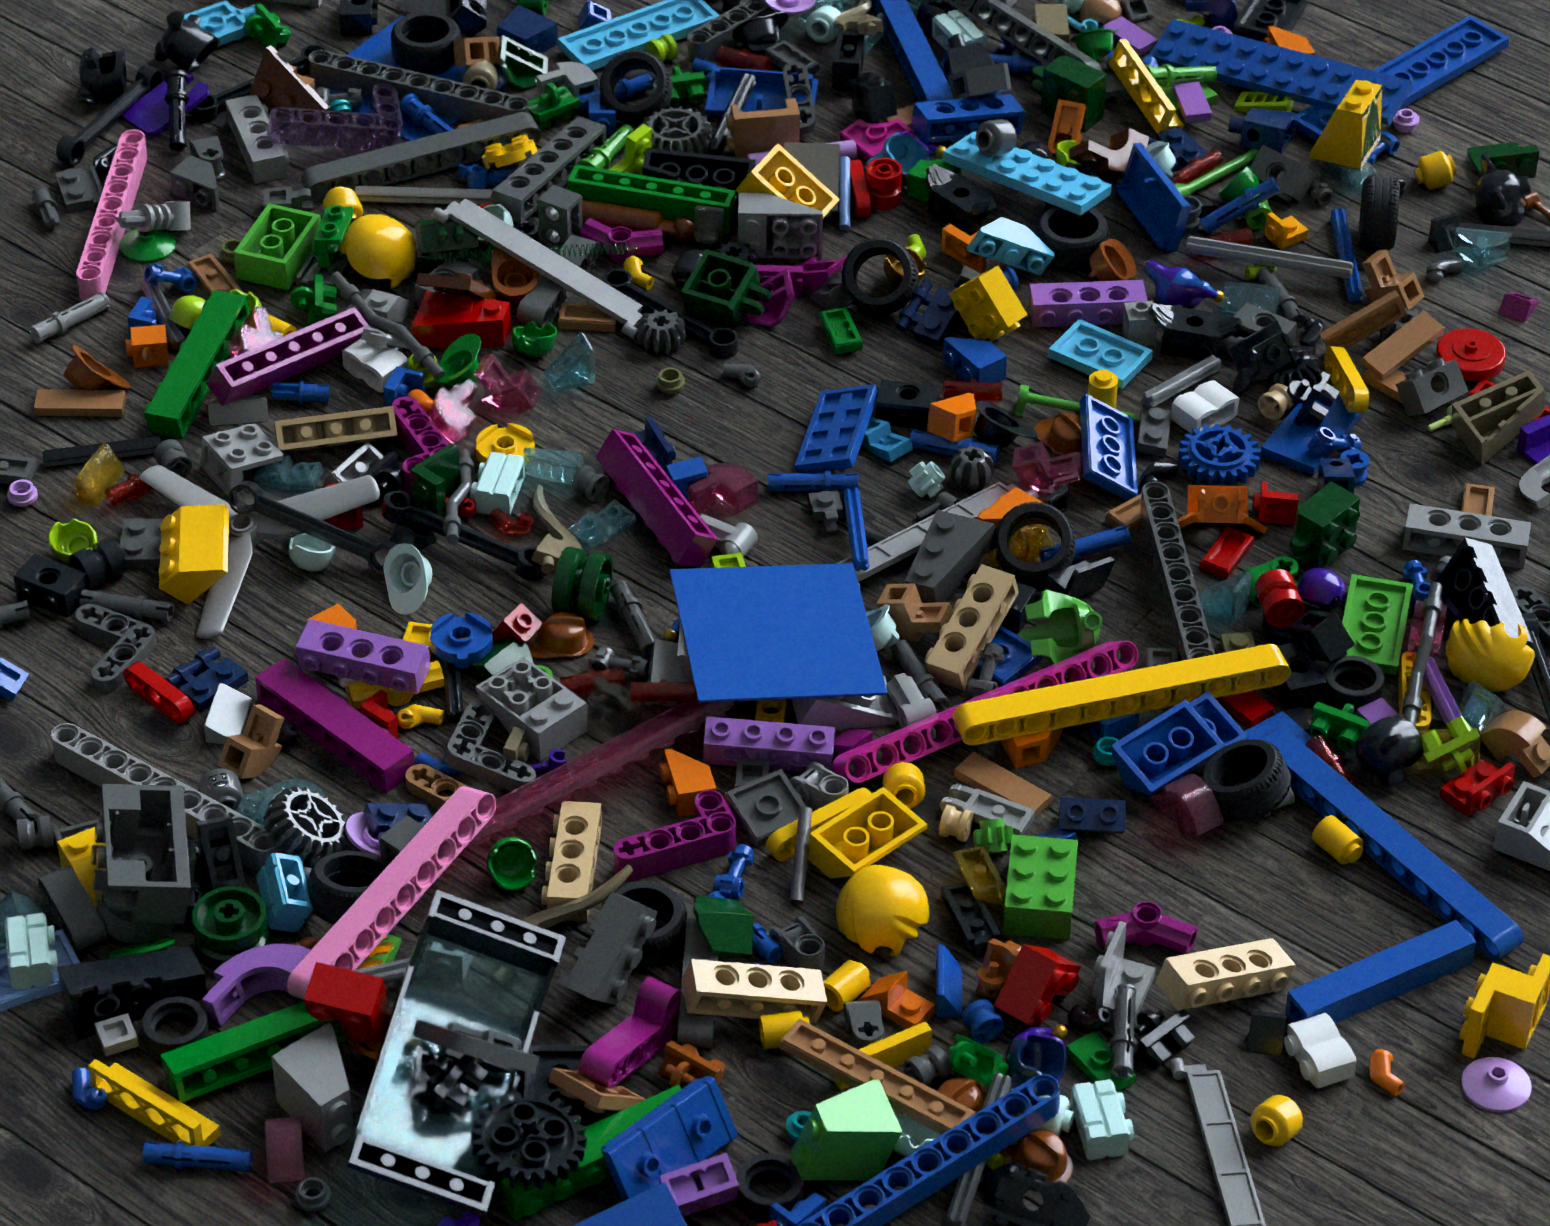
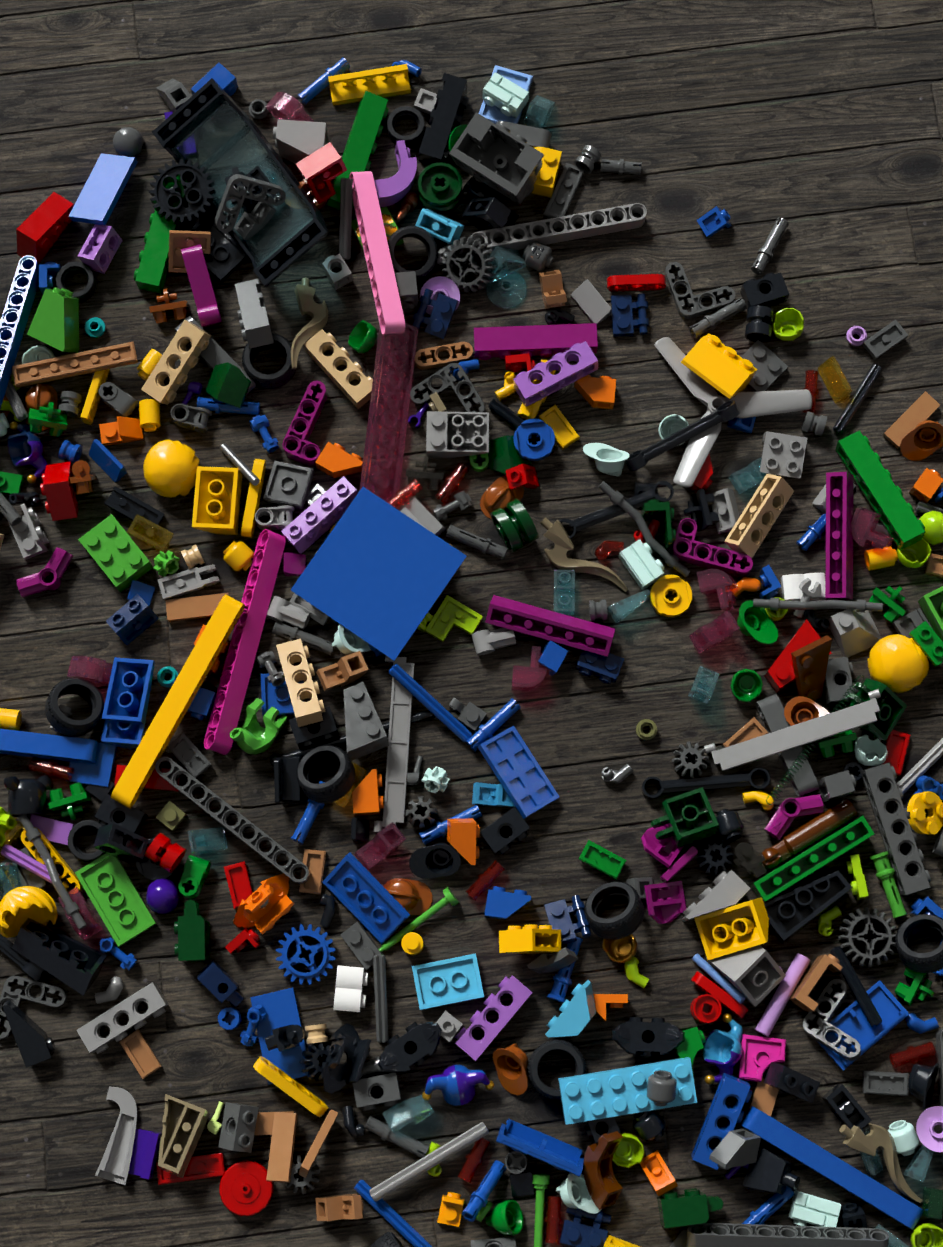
camera: 135 degrees right, 35 degrees up
blue container [601,1076,738,1201] -> none

